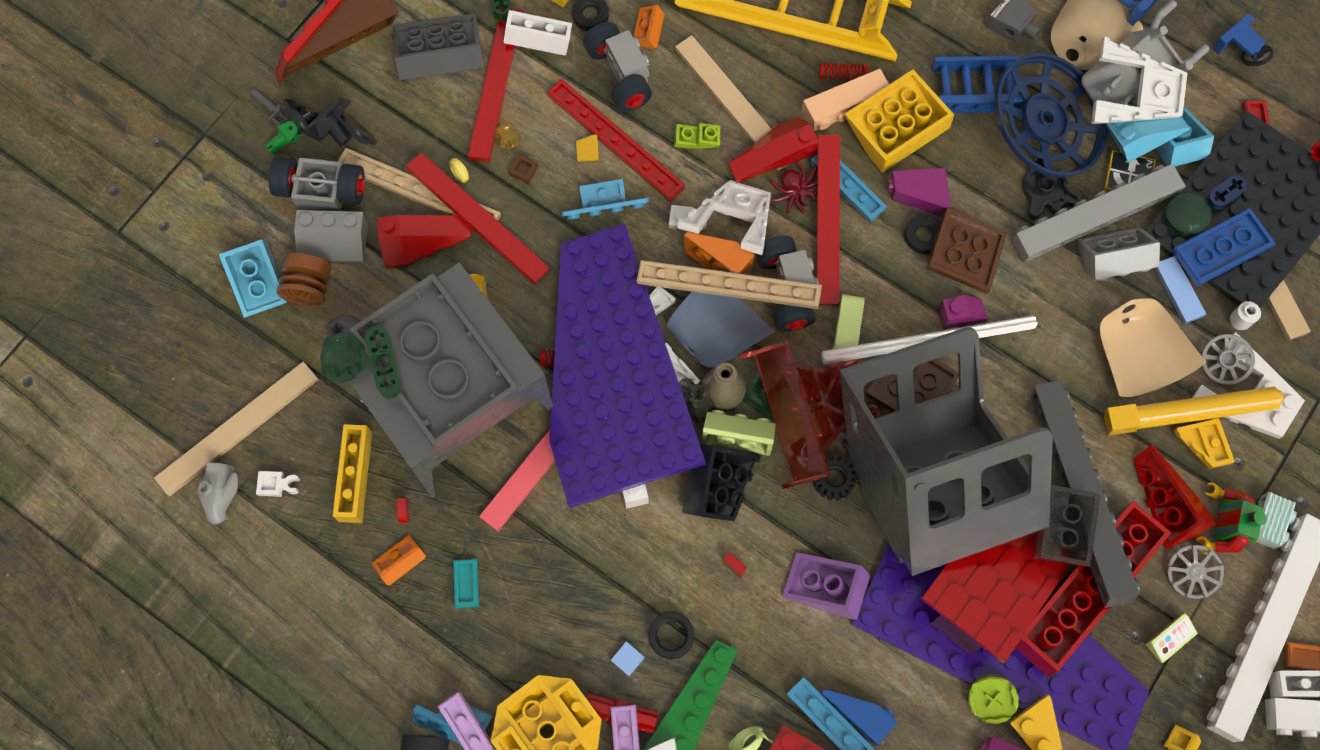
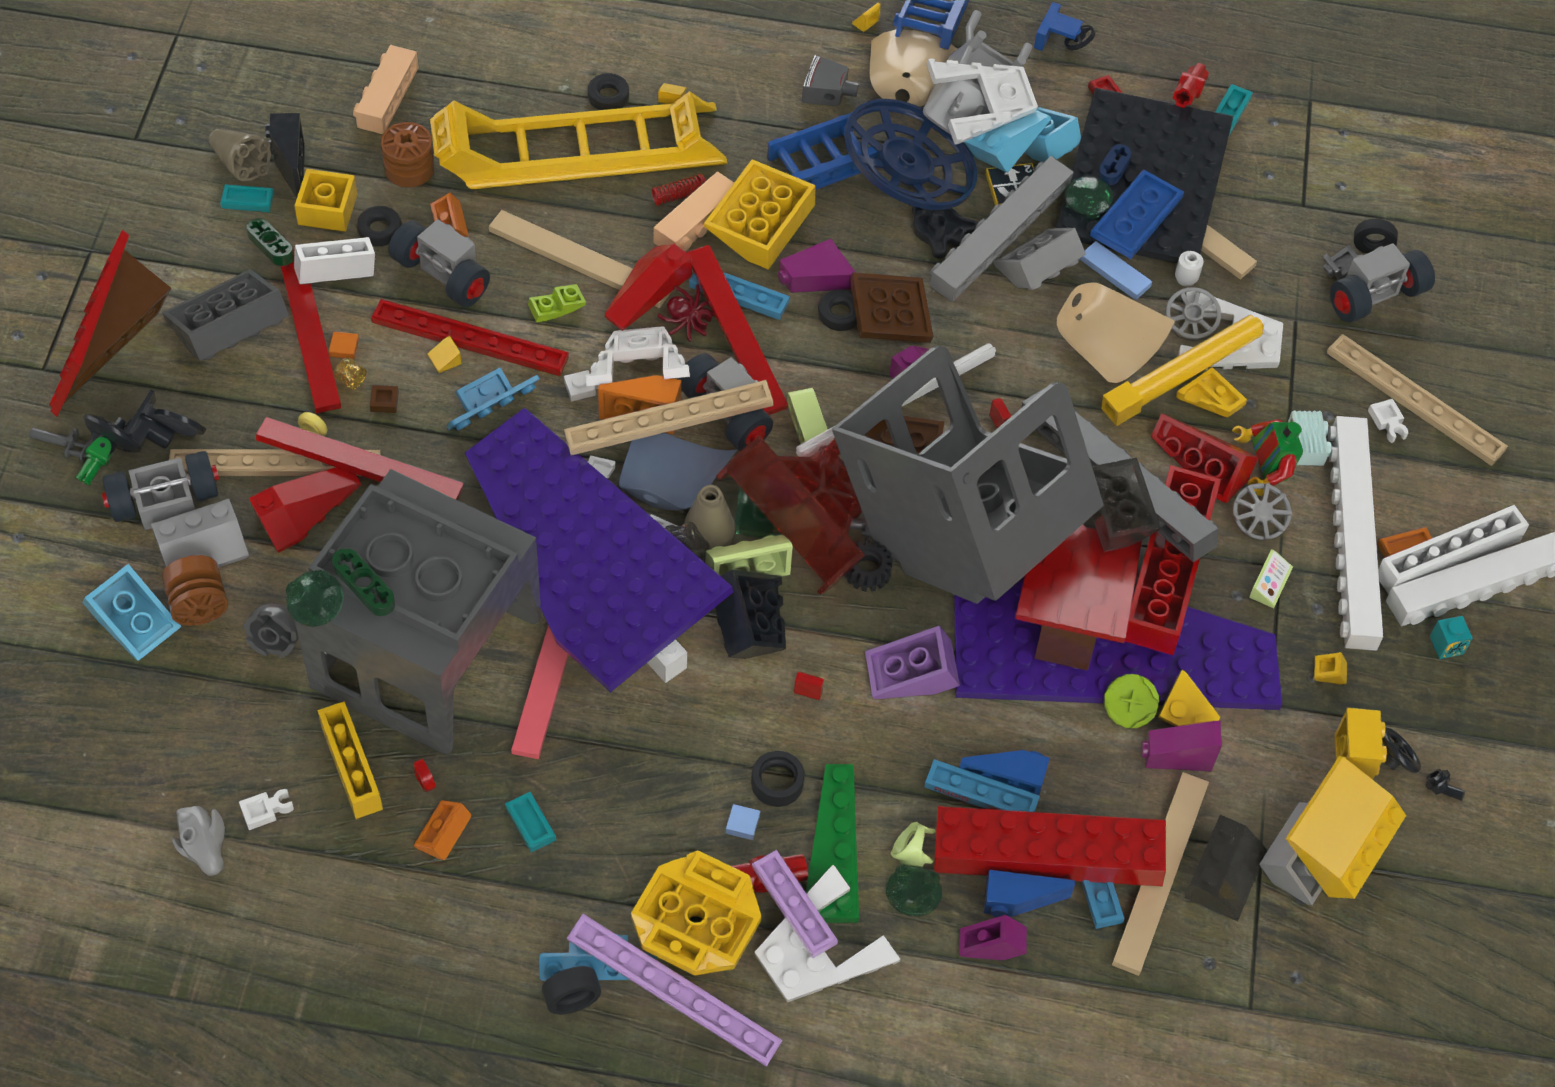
camera: 30 degrees left, 15 degrees down
tan tile [154,362,318,496] -> none
none -> orange tile [328,331,359,359]
none -> red tile [989,398,1011,428]

